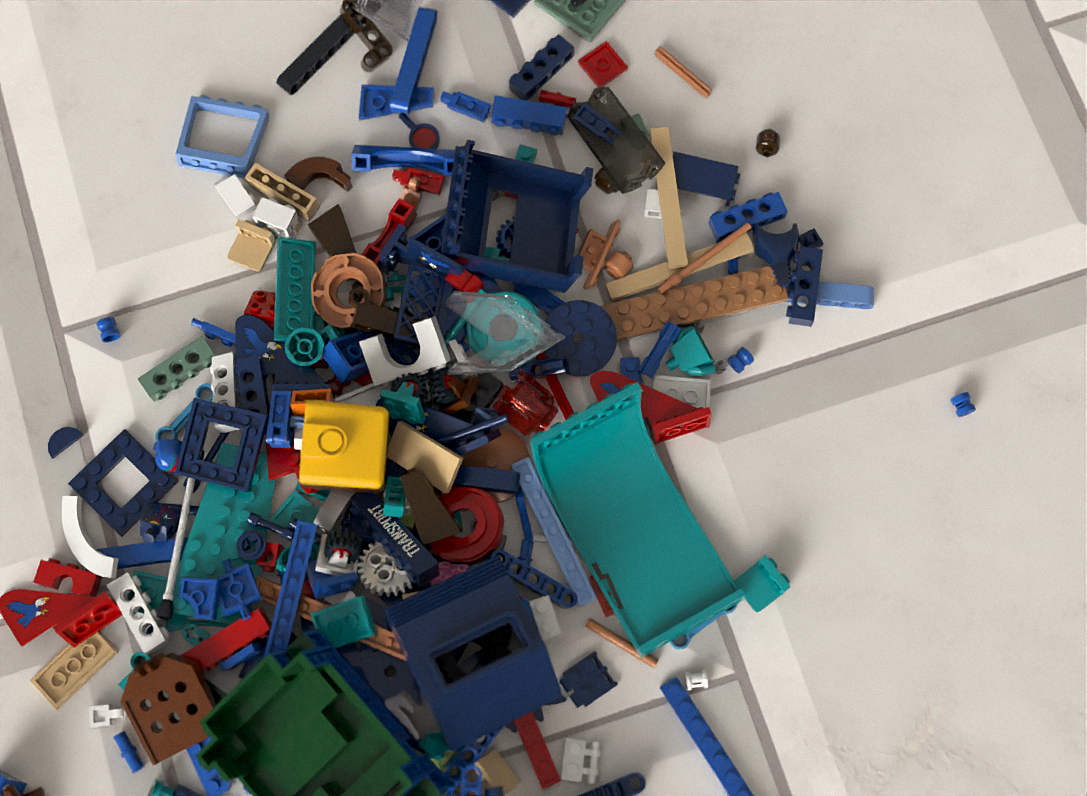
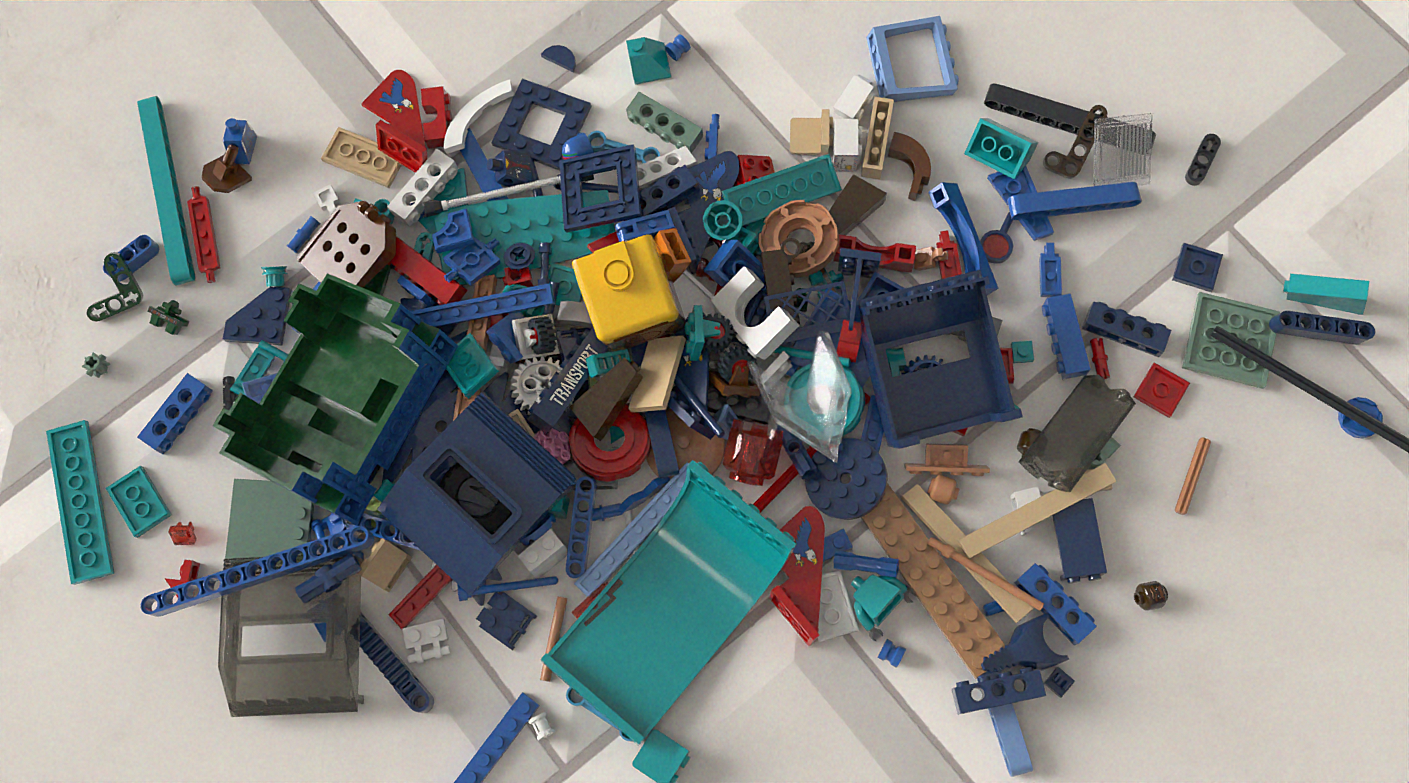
camera: 75 degrees right, 0 degrees up
dark blue hinge [573,103,622,146] -> none
none -> blue piece [457,576,558,601]
none -> teal slope [626,37,671,85]
none -> teal slope [964,118,1038,179]

